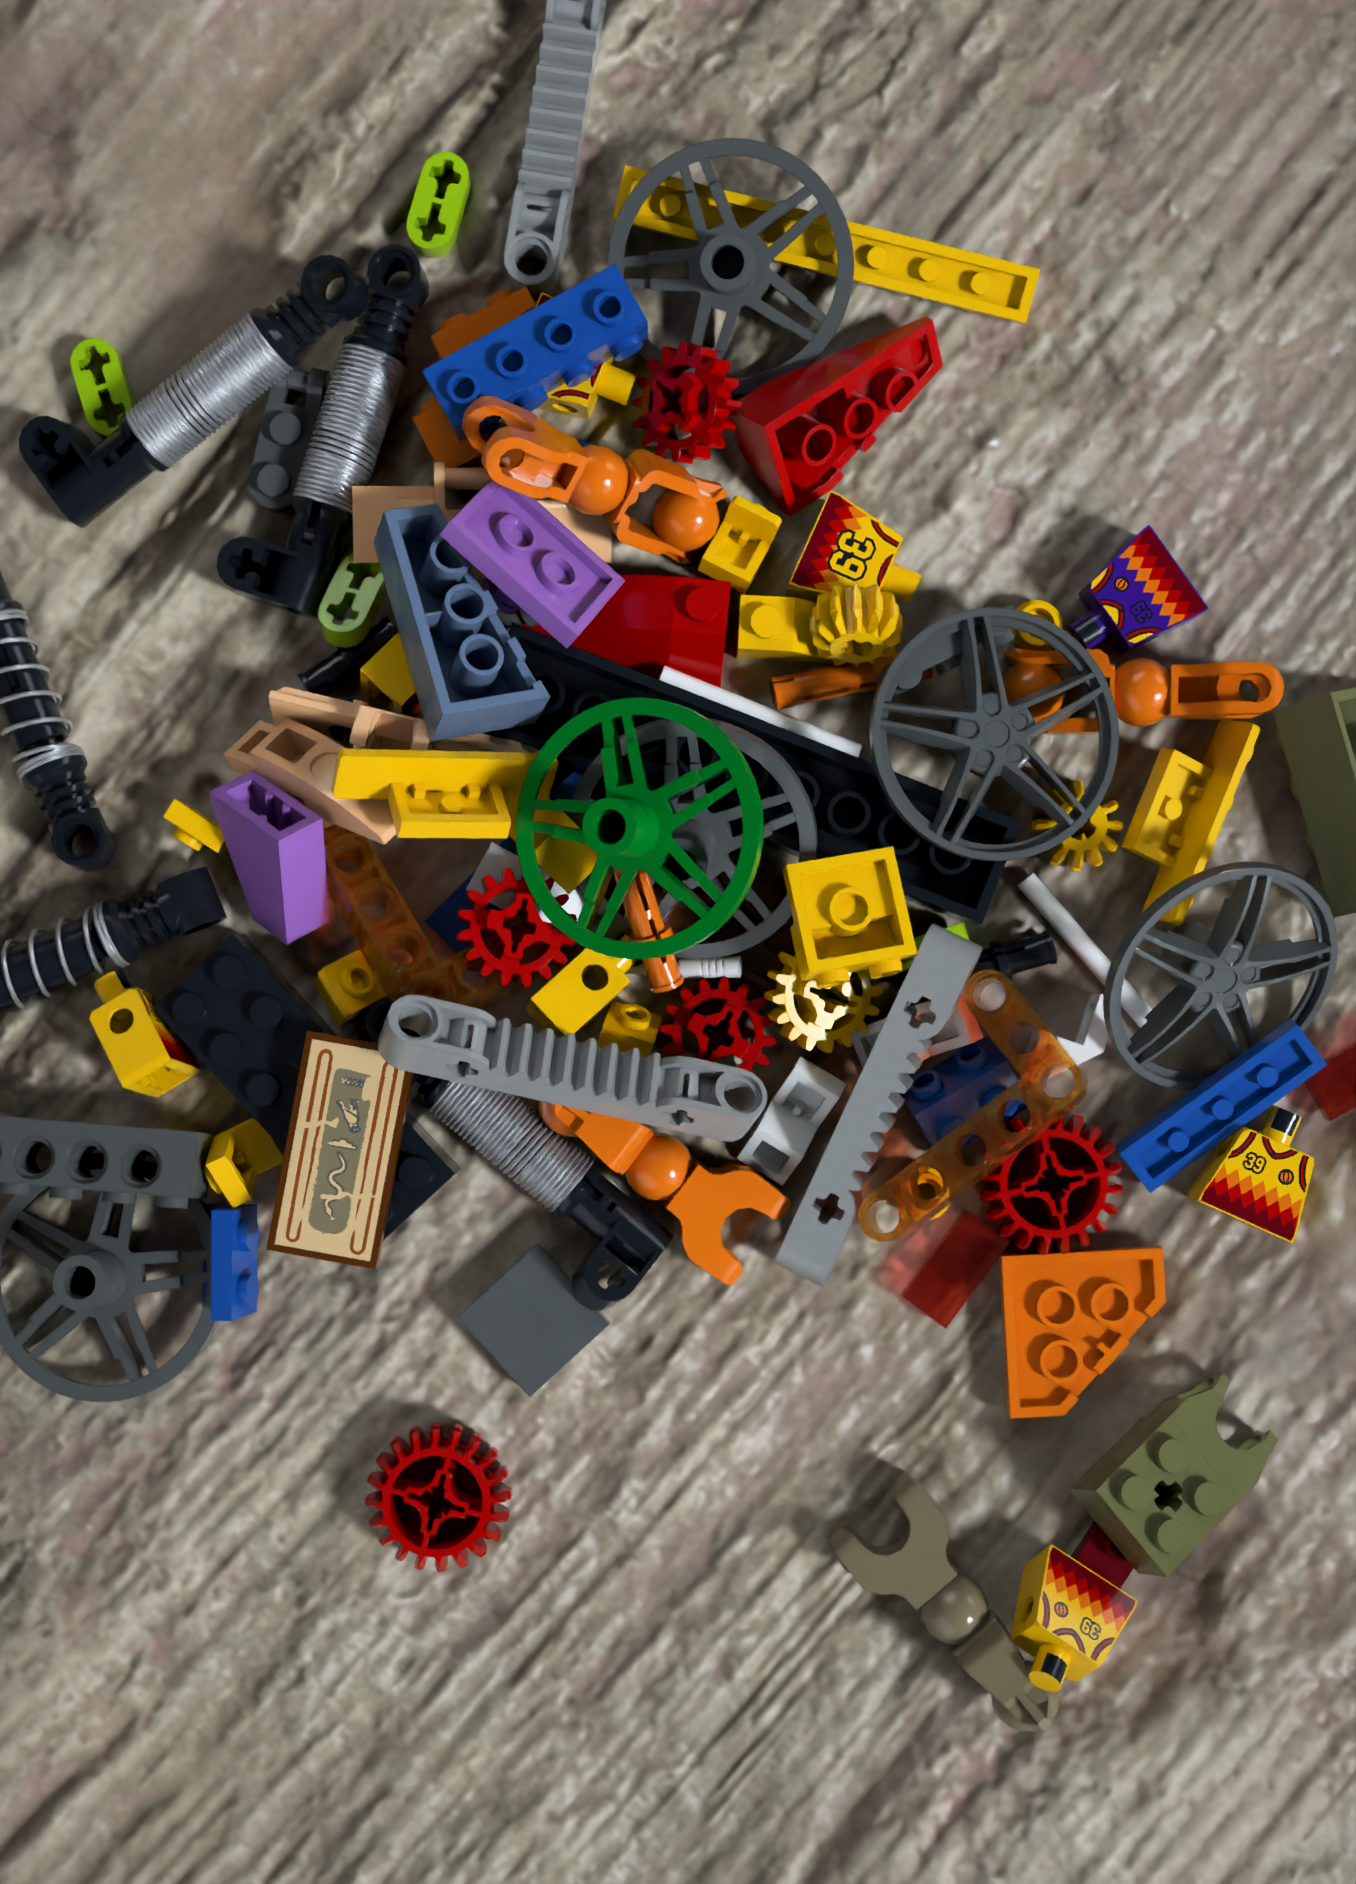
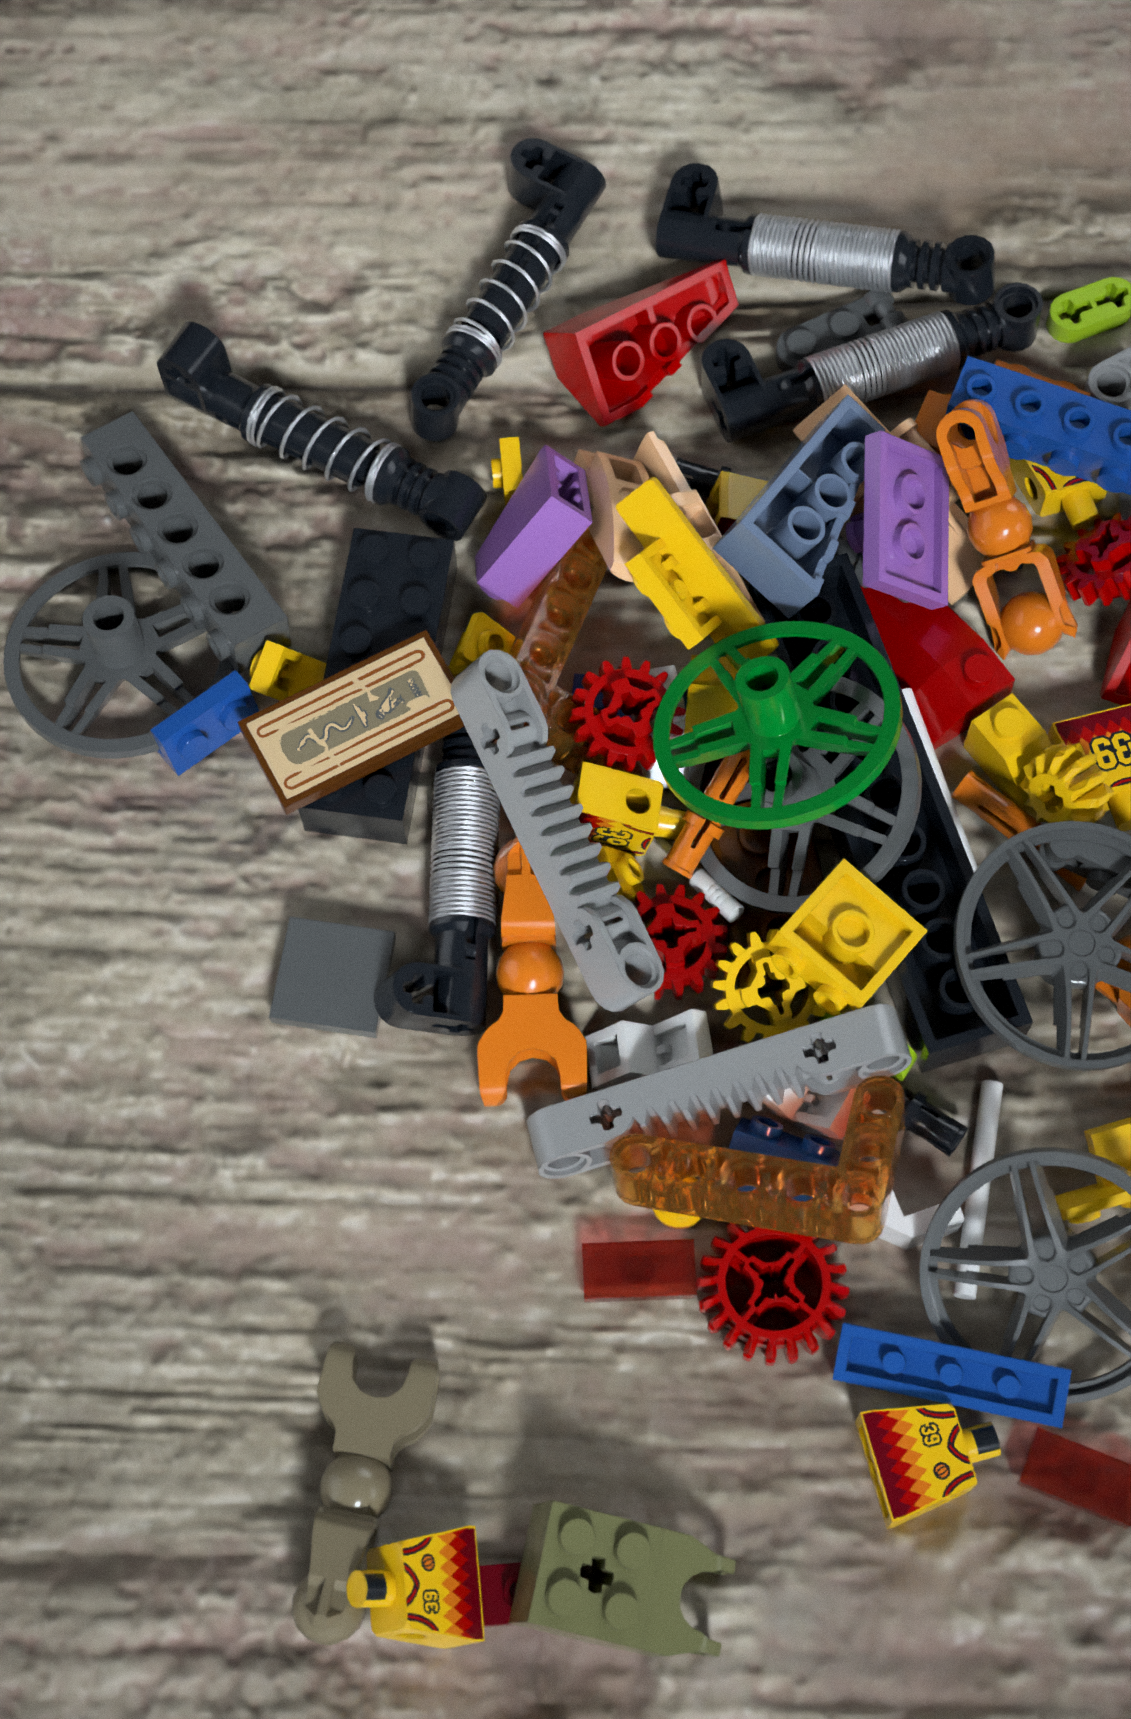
camera: 50 degrees right, 20 degrees down
lime beam [70,338,136,439] -> none
yellow torso [89,970,202,1098] -> none
lime beam [318,552,387,648] -> none
red gear [365,1422,512,1573] -> none
yellow bracket [698,495,782,594] -> none
orange plate [998,1245,1166,1419] -> none
yellow gear [1029,780,1123,872] -> none
none -> red wedge [543,259,739,426]

